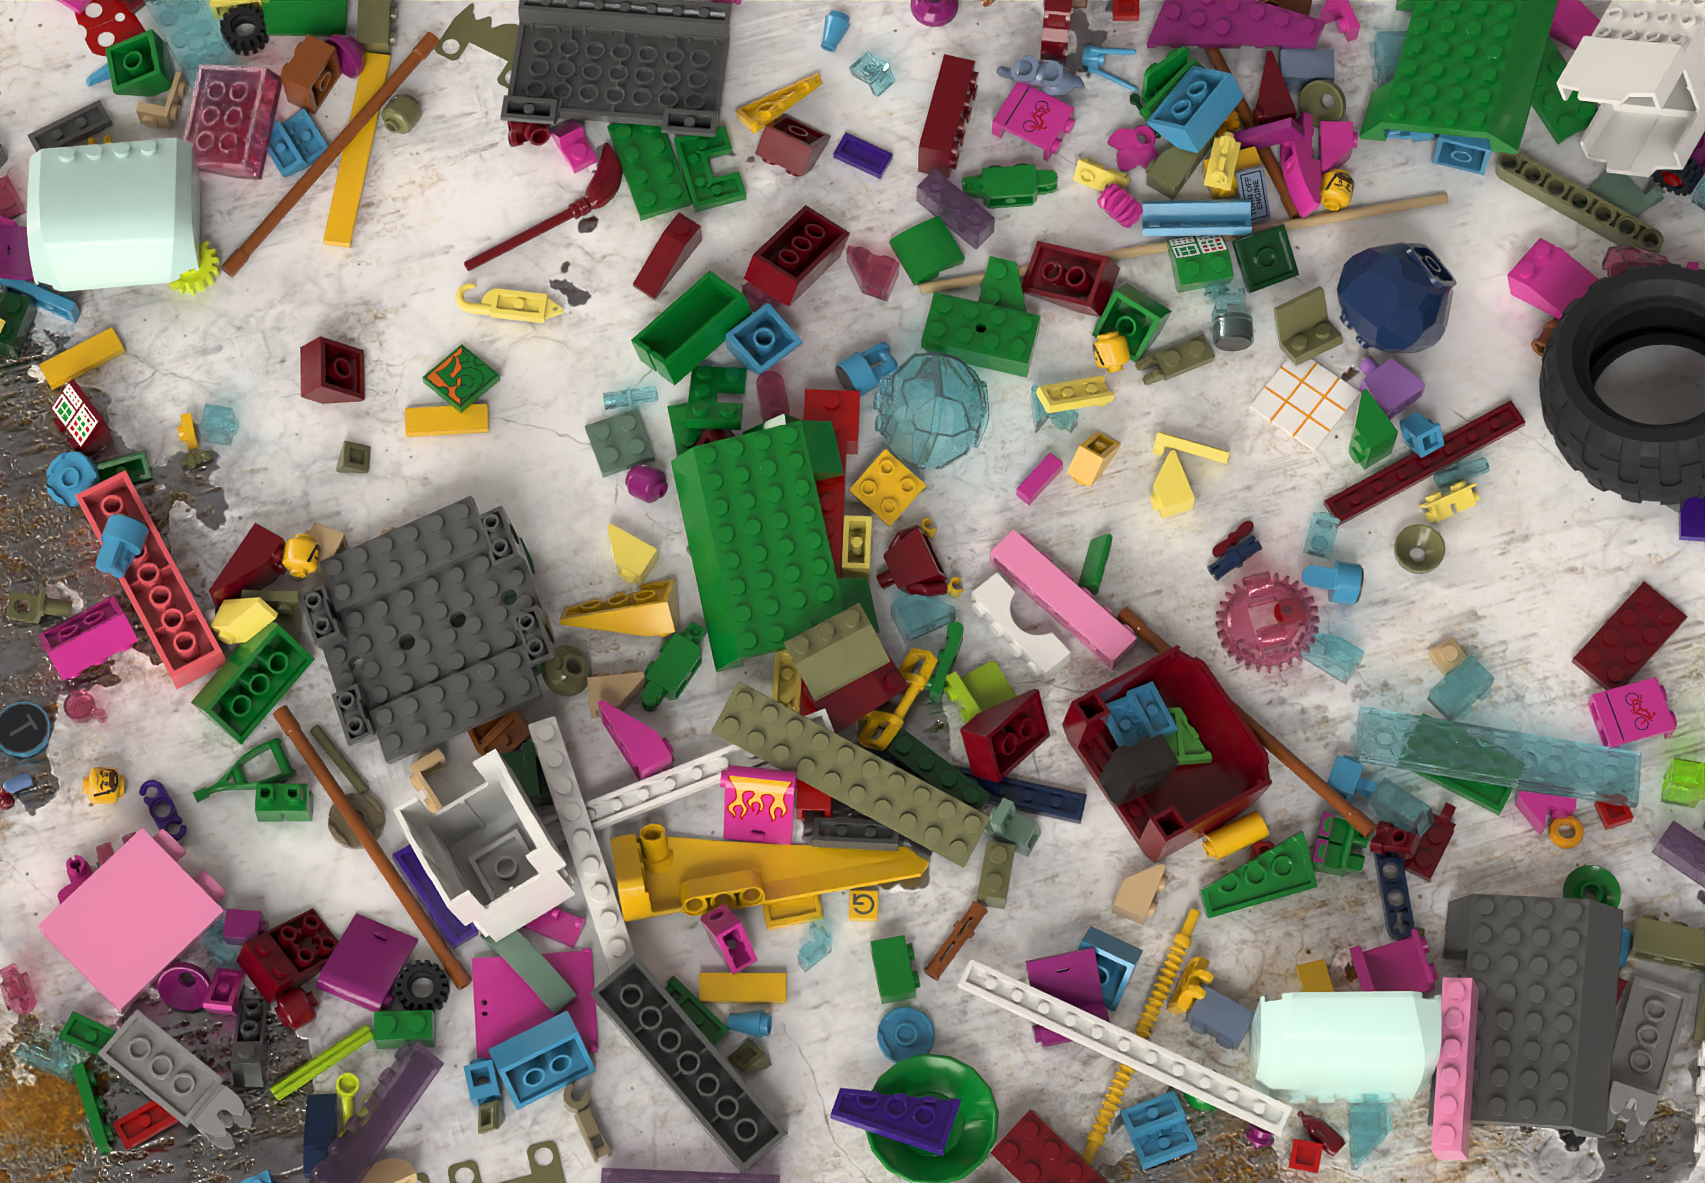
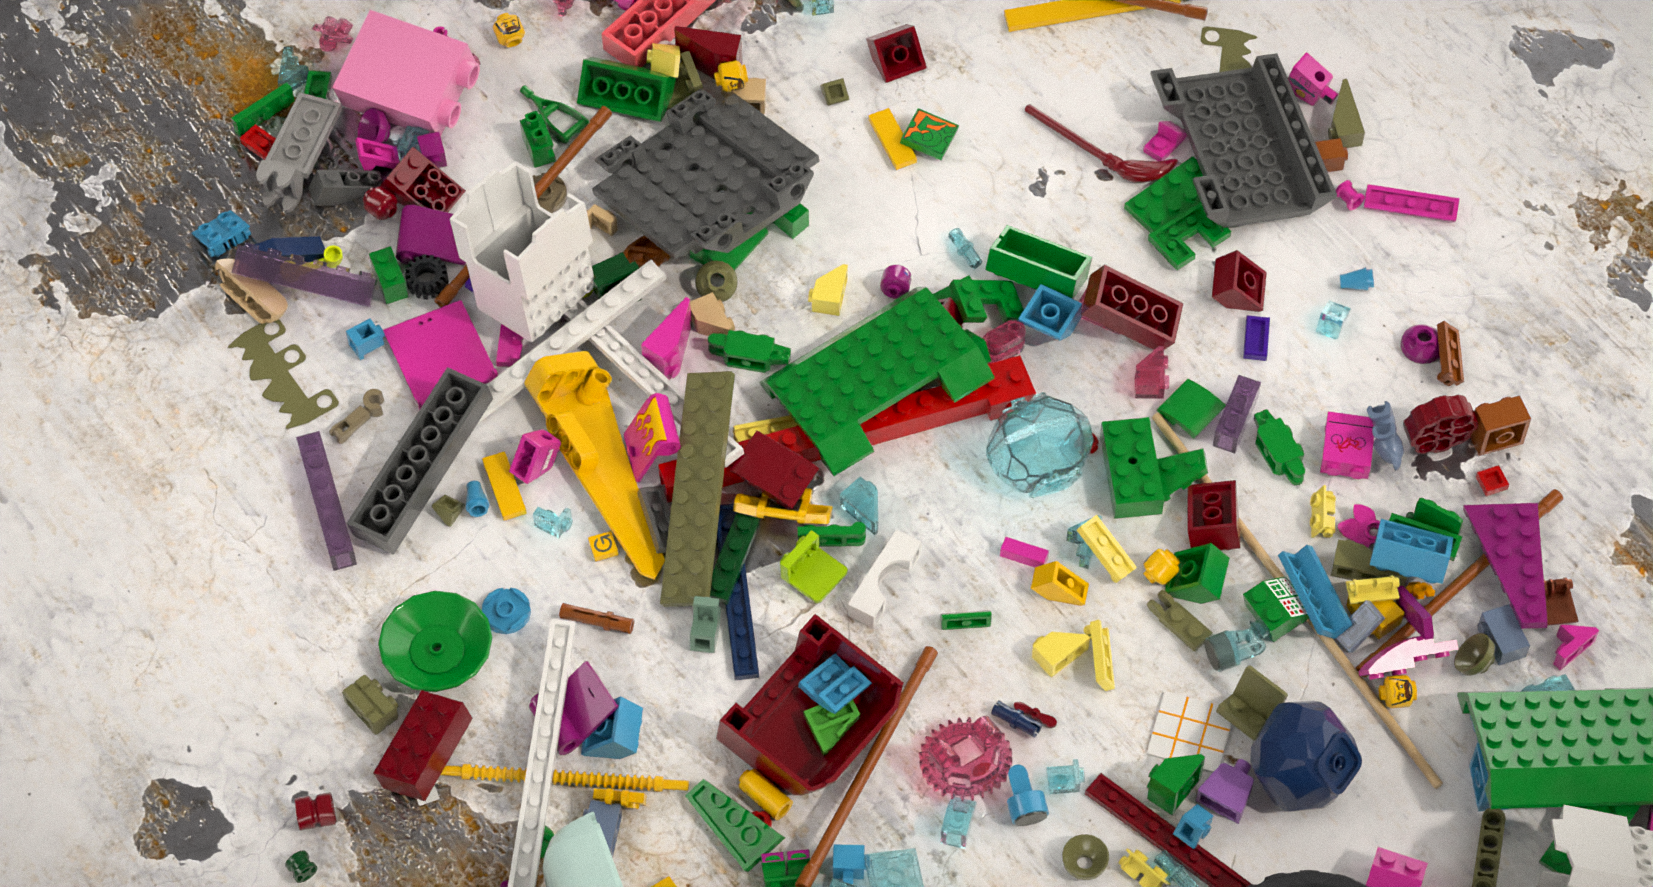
camera: 70 degrees right, 10 degrees down
dark purple piece [139,779,187,841] -> none
lime axle [270,1024,374,1100] -> none
olive bar [310,725,369,794] -> none
olive head [382,94,422,134] -> none
light yellow plate [456,283,564,323] -> none
olive slope [478,1100,505,1134] -> none
sand green slope [480,930,577,1016] -> none
dark azure slope [488,1011,596,1110] -> none
dark red plate [507,121,550,147] -> none
yellow wedge [559,579,679,637] -> none
sand green plate [585,409,655,478] -> none
dark red slope [633,212,702,300] -> none
green plate [664,976,730,1047] -> none
yellow wing [734,73,823,134] -> none
yellow tile [762,894,823,931] -> none
olive slope [784,603,891,701] -> none
dark purple wing [830,1088,962,1156] -> none
dark azure piece [835,342,898,397] -> none
light yellow brick [842,515,872,581] -> none
yellow plate [848,449,927,527] -> none
green brick [870,935,920,1004] -> none
dark red torso [876,518,964,598] -> none
dark red brick [918,54,979,178] -> none
dark red slope [960,689,1050,783] -> none
olive brick [977,840,1015,910] -> none
bright pink brick [990,529,1137,670] -> none
dark azure plant [1082,44,1138,92] -> none
dark pink gear [1097,183,1144,228] -> none
clear smoke brick [1098,734,1179,807] -> none
tan slope [1112,864,1168,925] -> none
dark azure slope [1120,1091,1198,1170] -> none
dark green tile [1232,223,1299,293] -> none
dark red slope [1253,51,1297,126] -> none
dark pink slope [1318,121,1358,175] -> none

